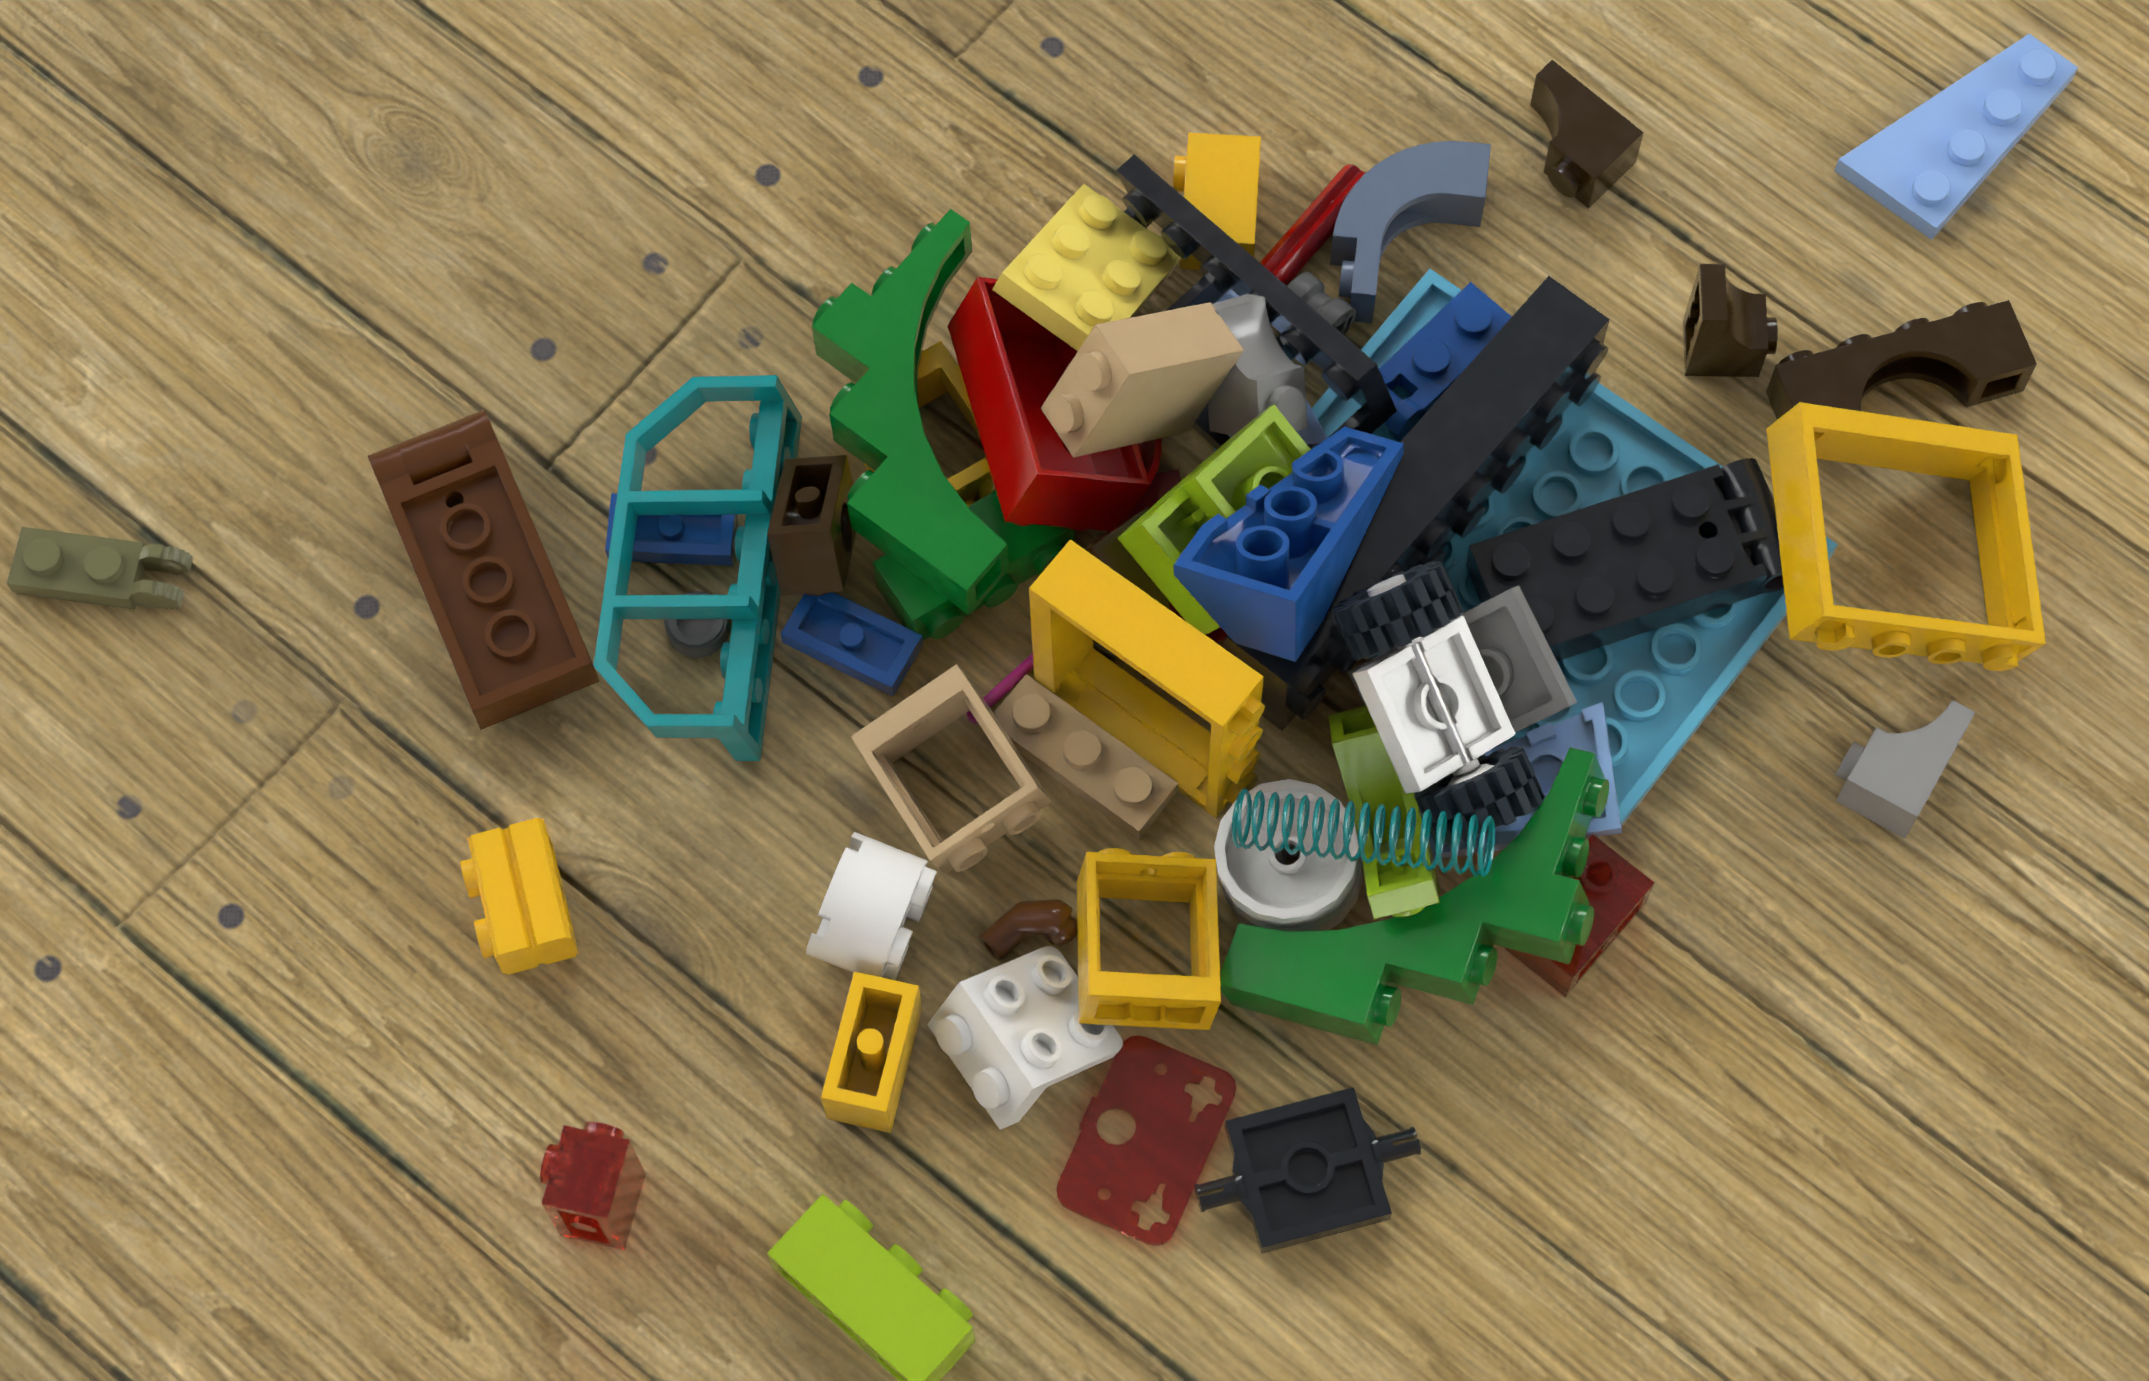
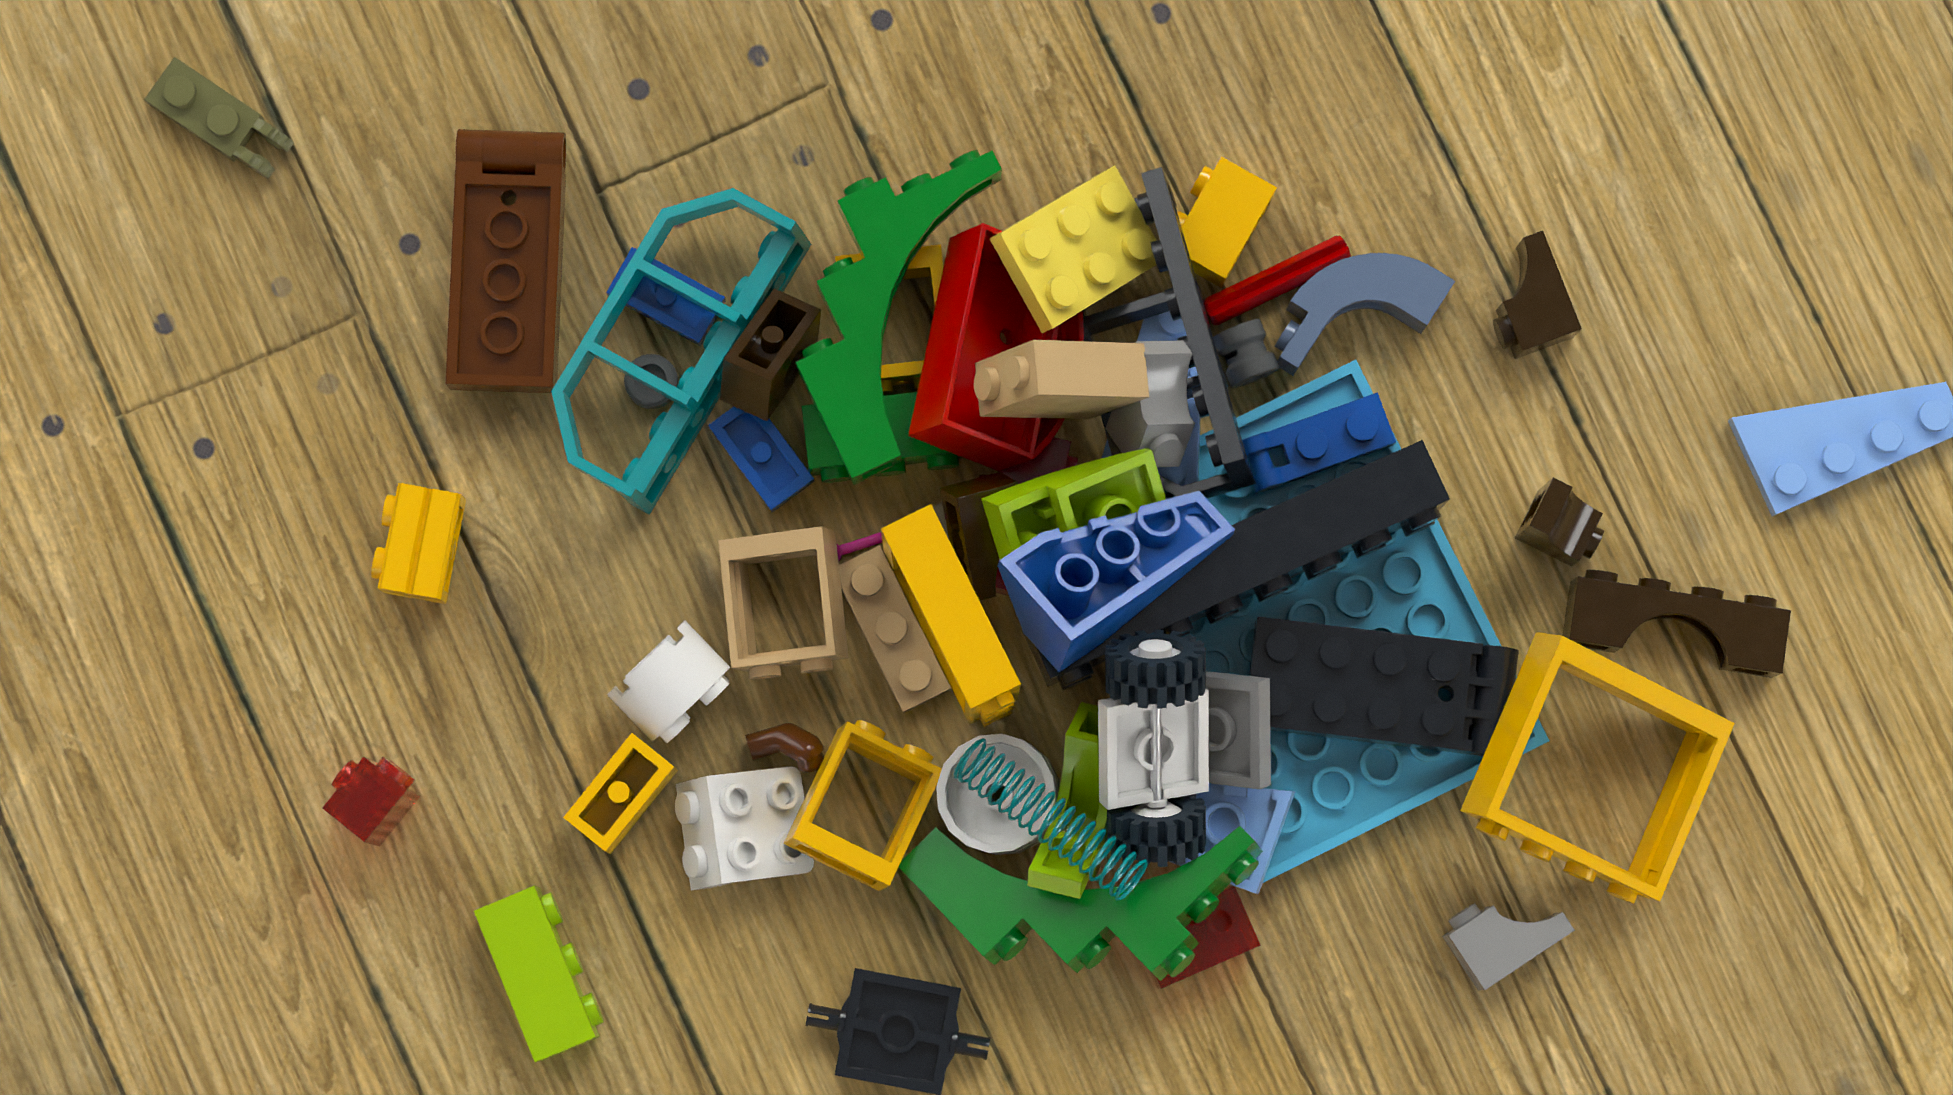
camera: 20 degrees right, 15 degrees up
clear red axle [1056,1035,1236,1246] -> none

